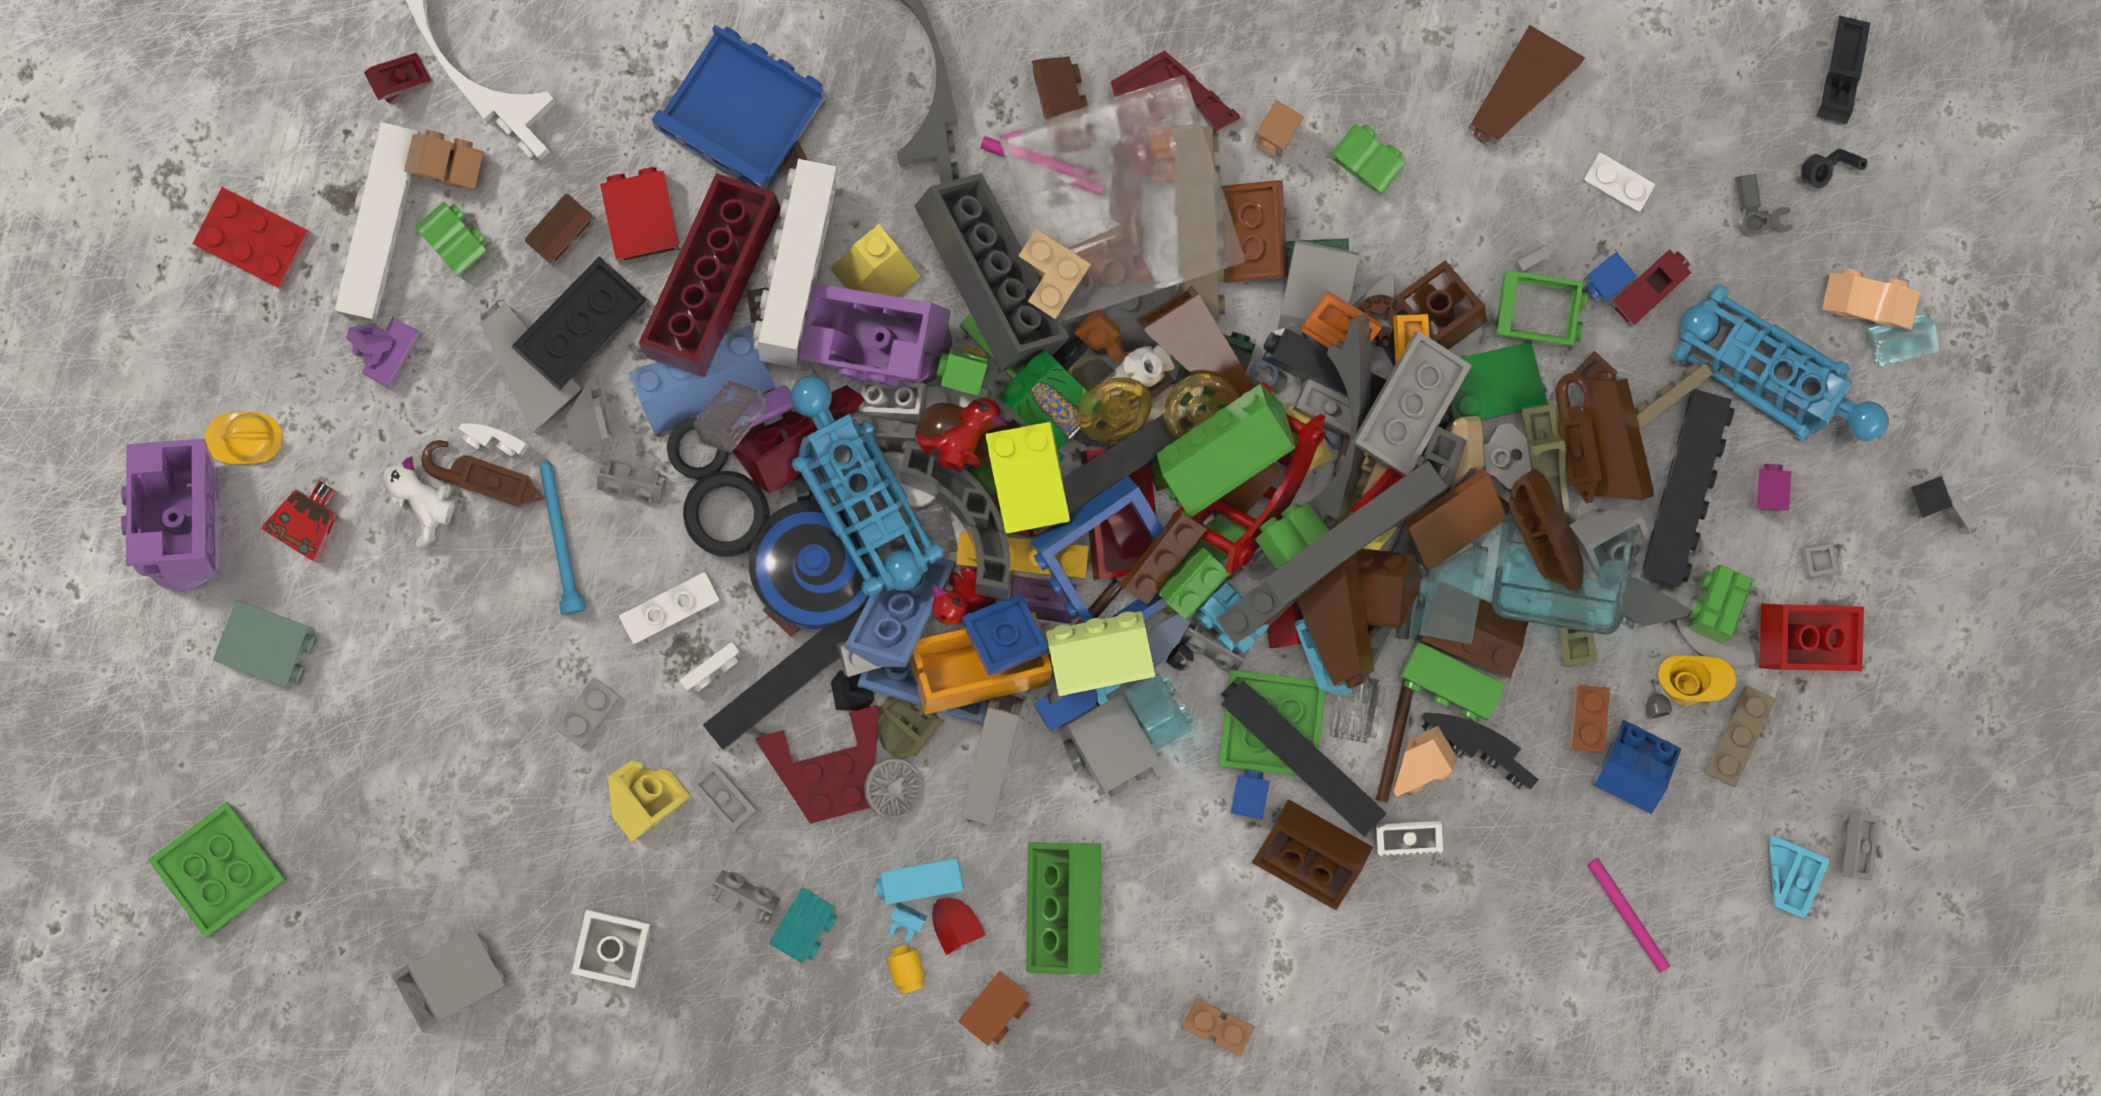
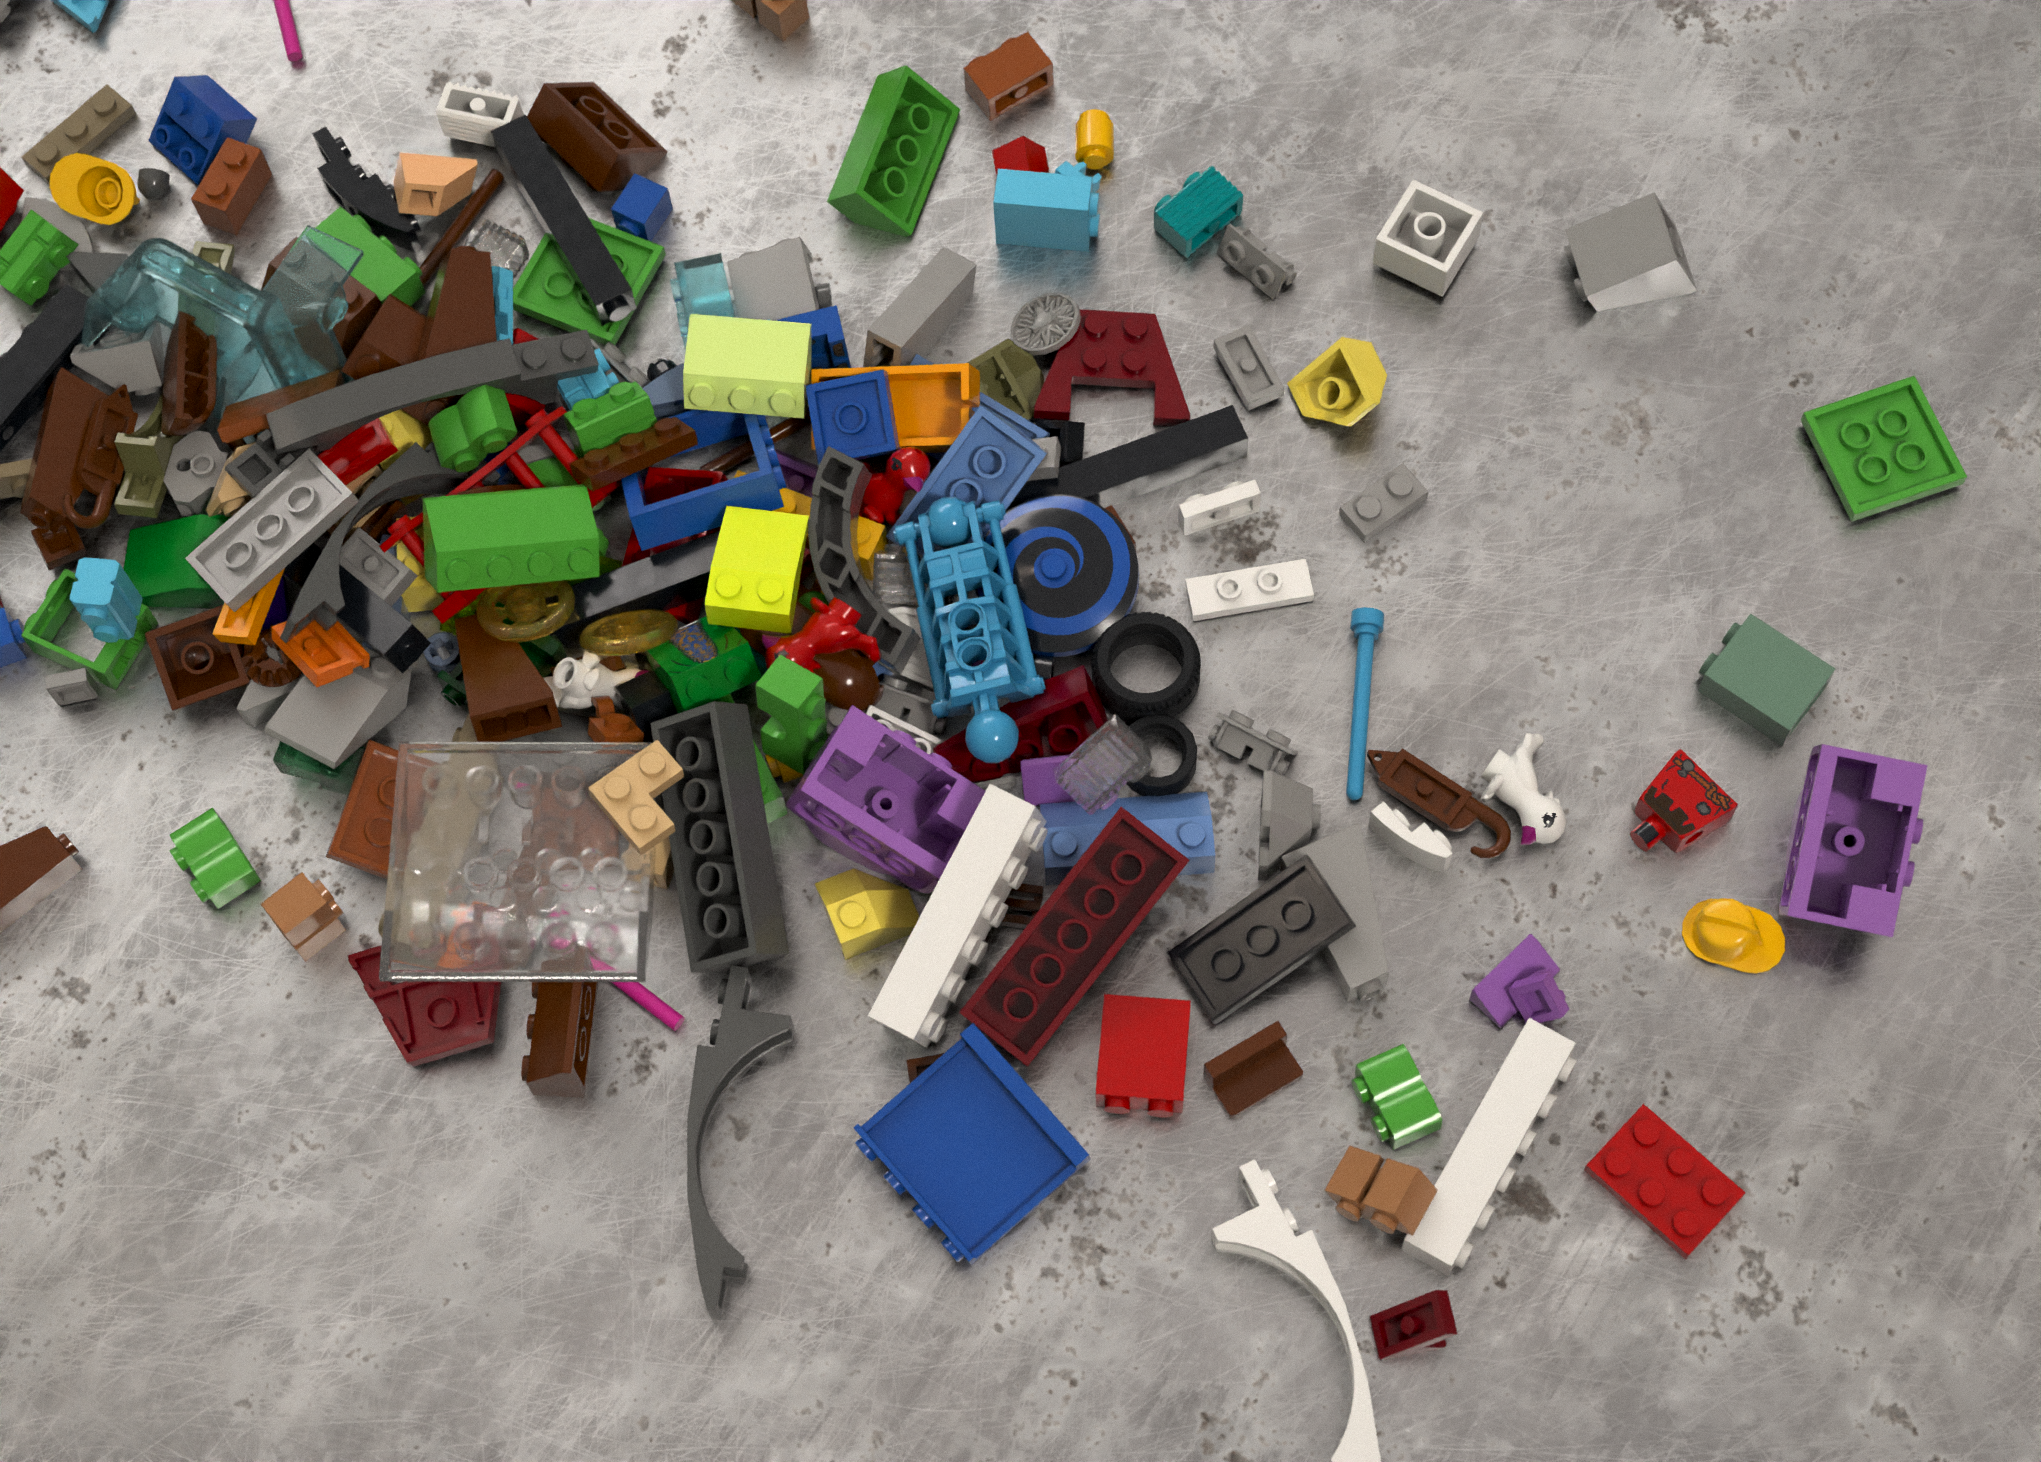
camera: 160 degrees left, 20 degrees down
none -> medium azure brick [69,557,143,643]

